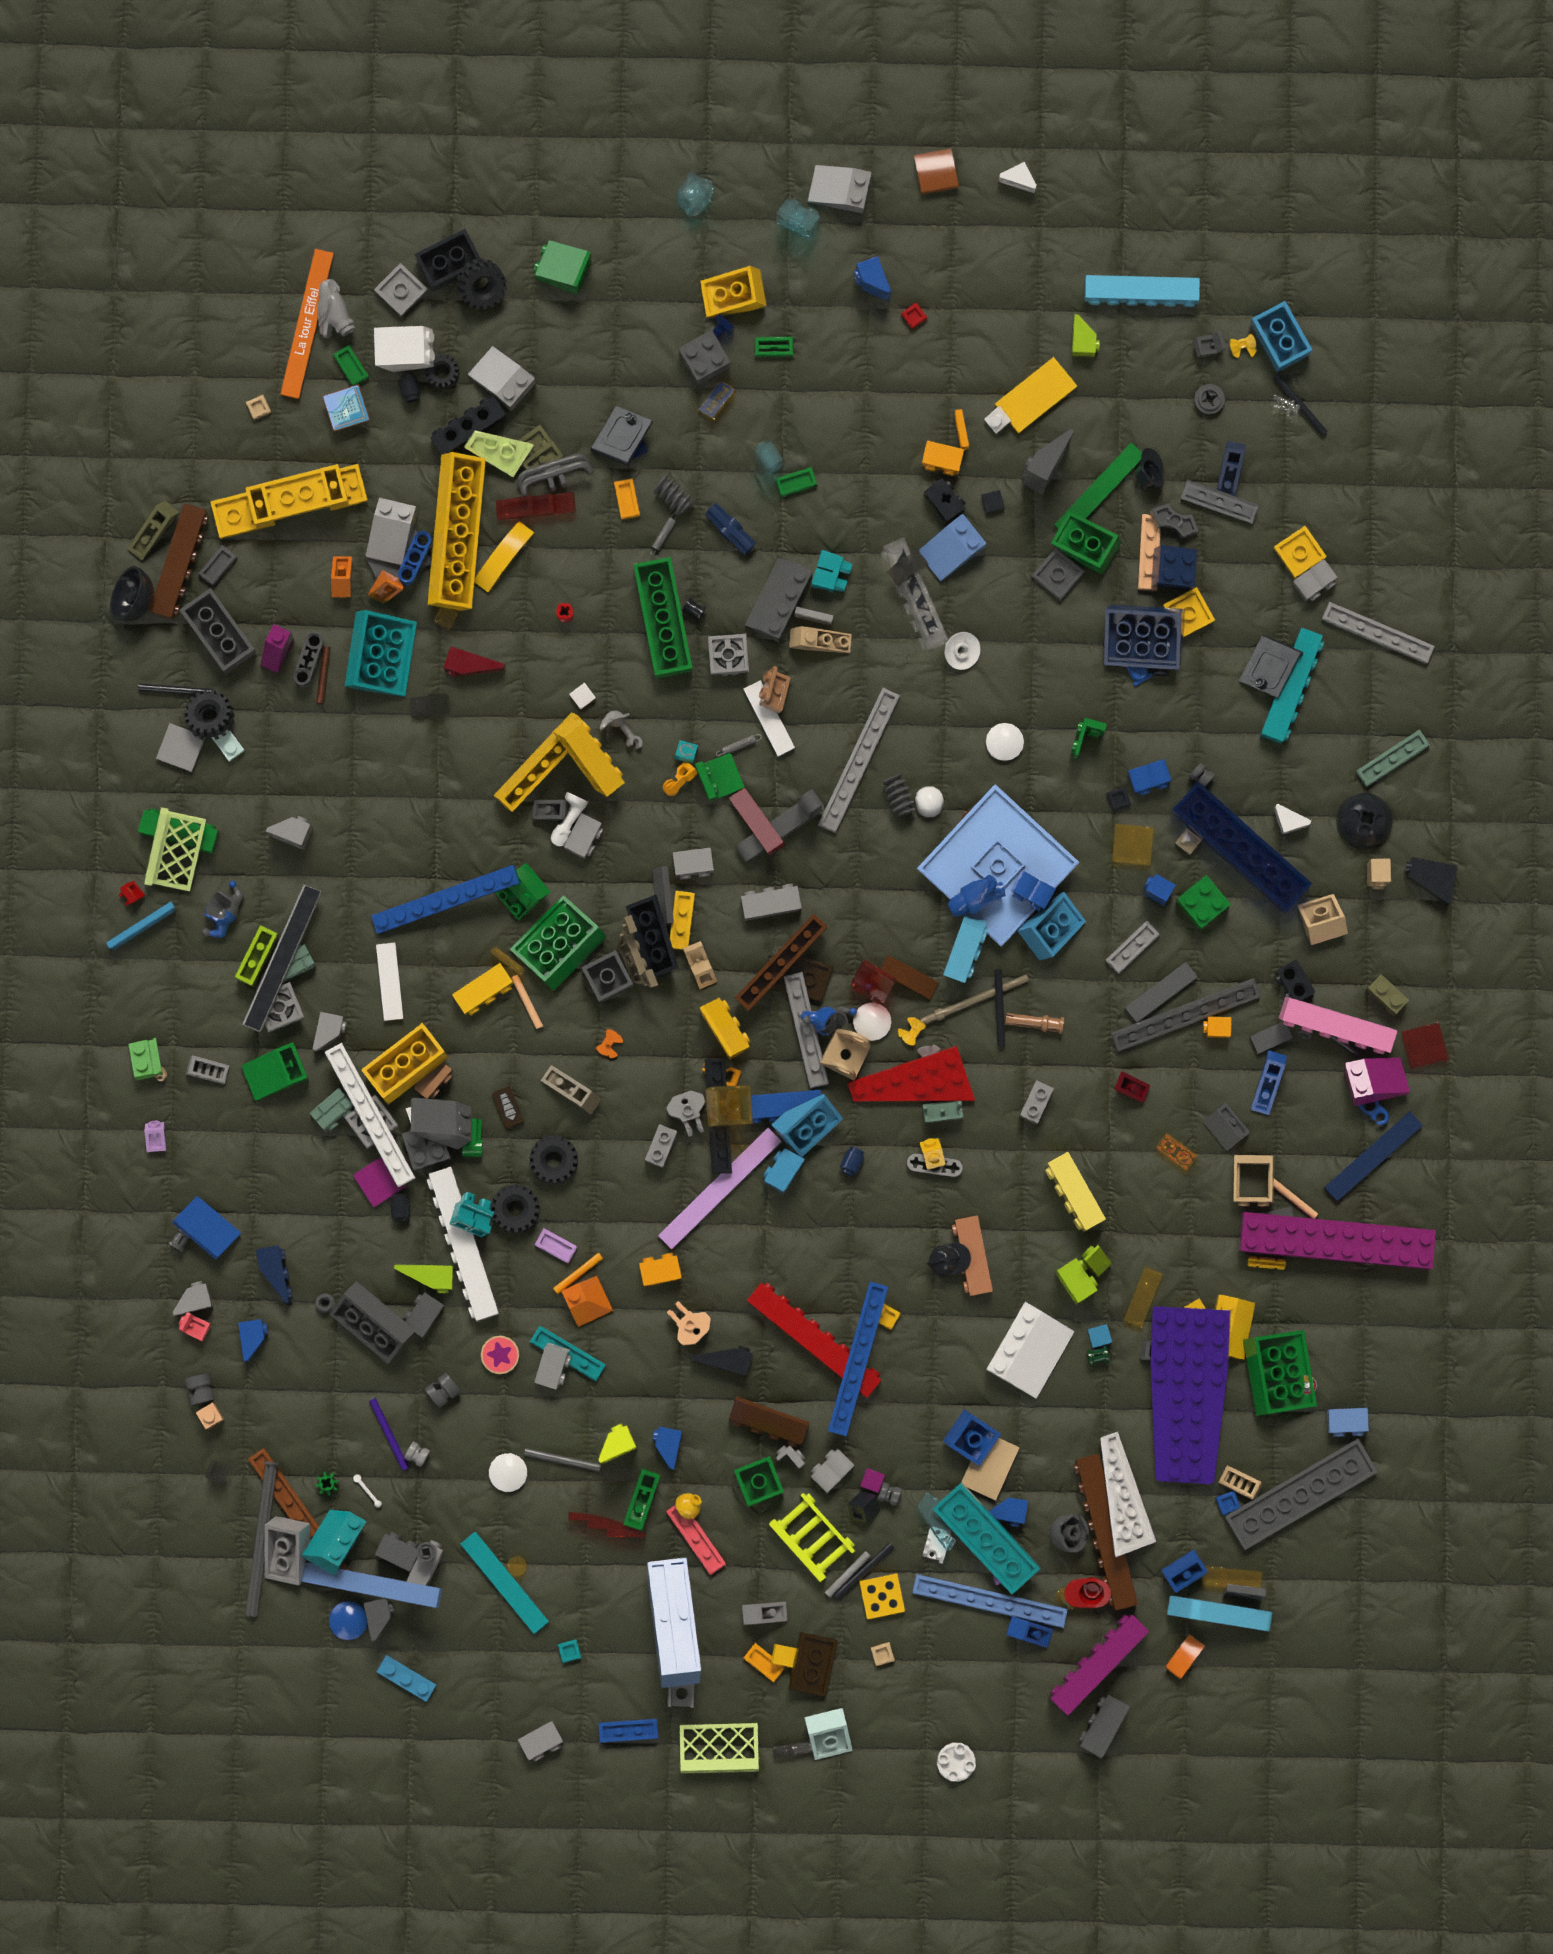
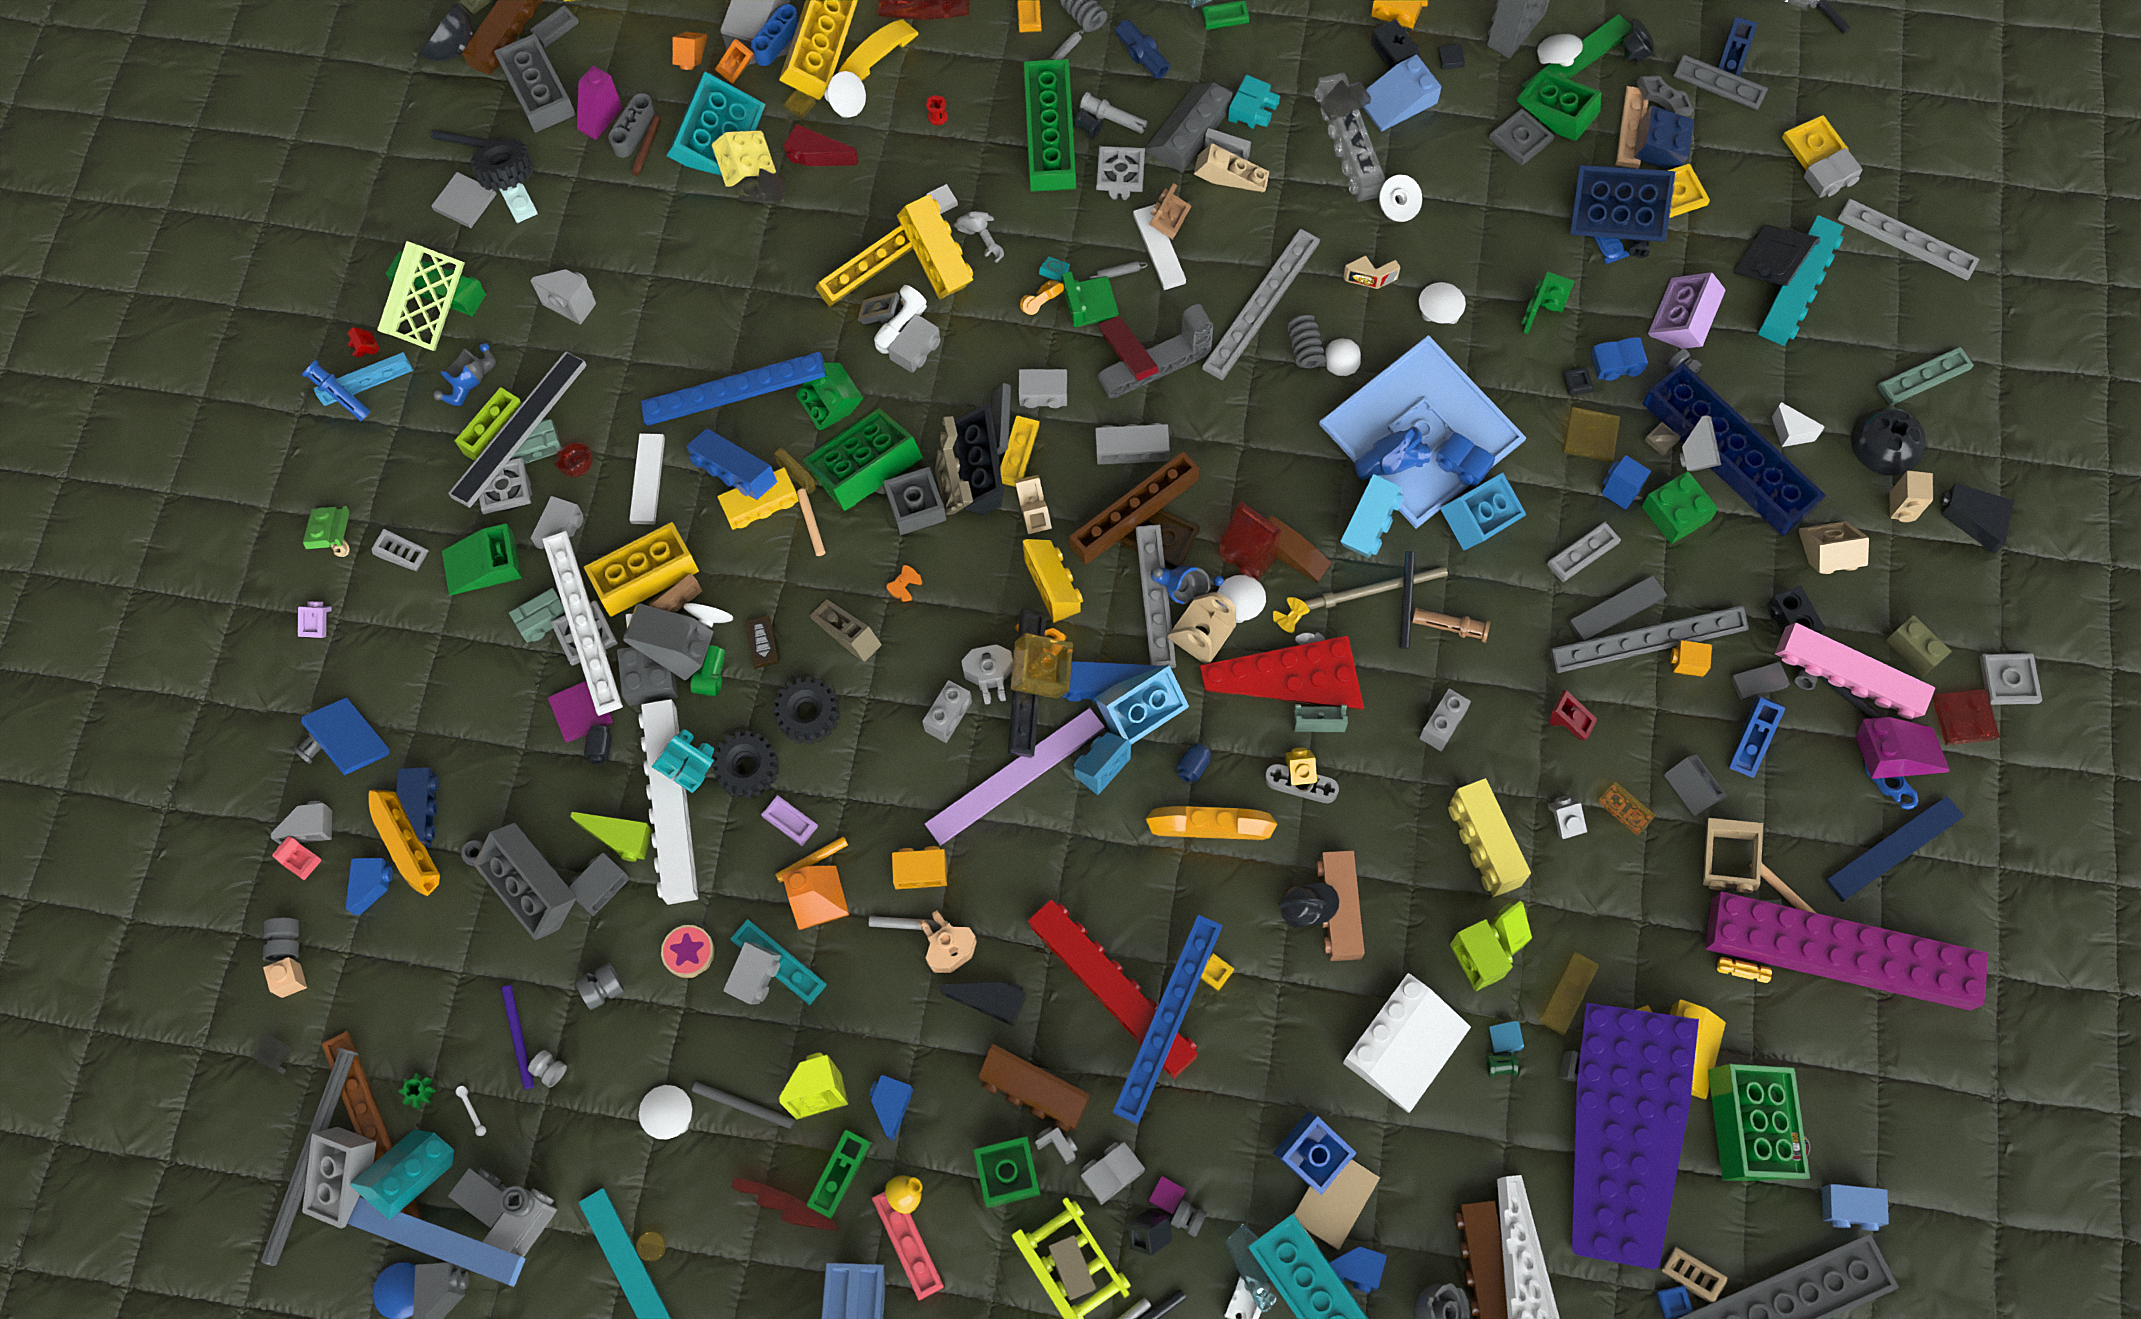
camera: 15 degrees right, 15 degrees down
none -> blue pin [301,360,371,422]
none -> light orange brick [369,789,440,896]
none -> clear red hair [554,442,593,478]
none -> white dish [684,603,733,628]
none -> blue brick [687,429,777,500]
none -> light yellow bracket [712,131,776,187]
none -> white dish [825,71,866,118]
none -> light grey bar [869,916,948,931]
none -> dark tan tile [1048,1235,1096,1301]
none -> light grey pin [1079,92,1147,134]
none -> light orange brick [1146,806,1277,840]
none -> tan slope [1343,256,1400,289]
none -> white dish [1537,34,1583,66]
none -> bracket [1548,796,1587,839]
none -> lavender slope [1648,272,1725,349]
none -> light grey slope [1680,415,1721,472]
none -> light grey tile [1979,653,2042,705]

